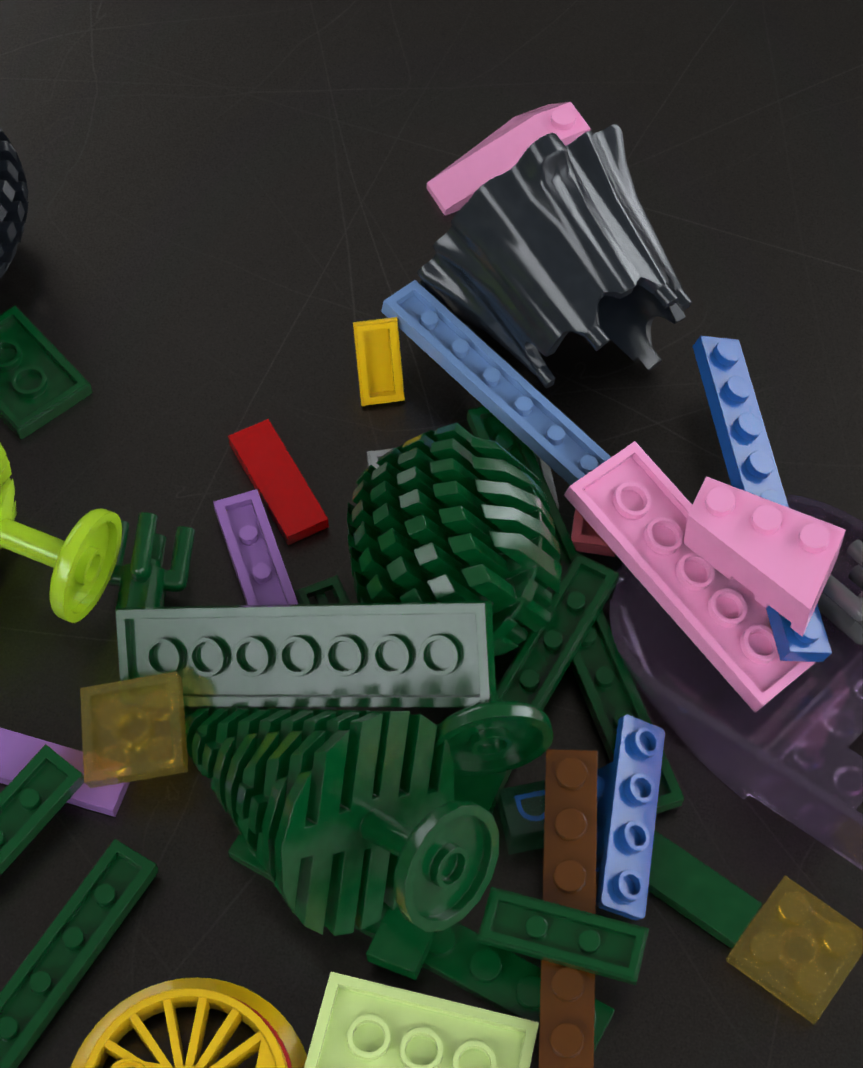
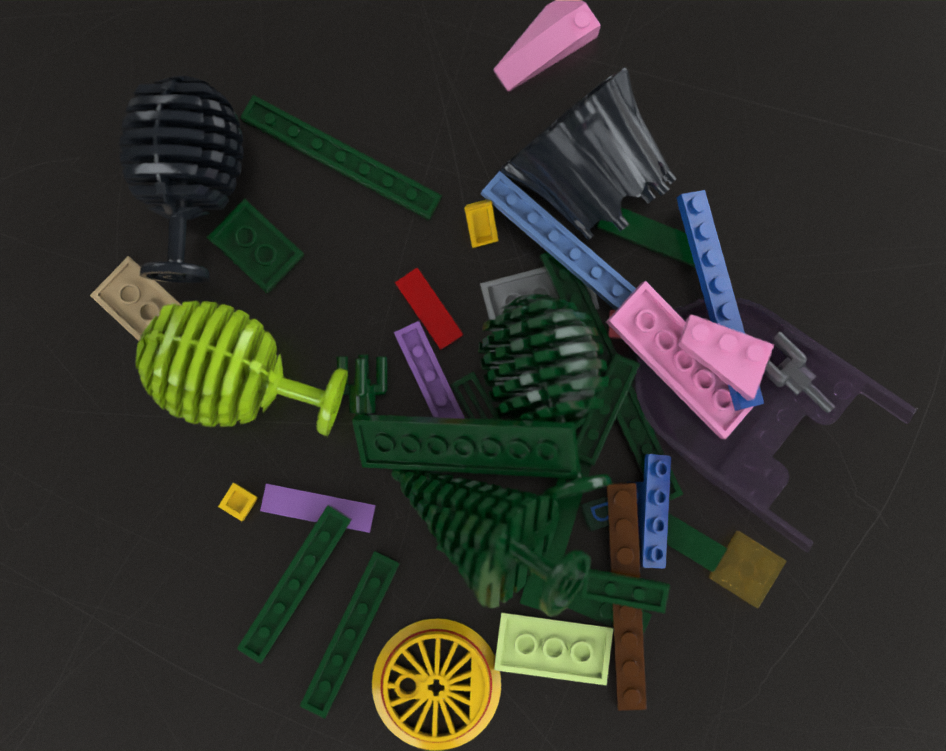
camera: 10 degrees left, 25 degrees up
clear yellow plate [80,671,188,788] -> none
none -> dark green tile [240,95,442,221]
none -> dark green tile [596,207,695,268]

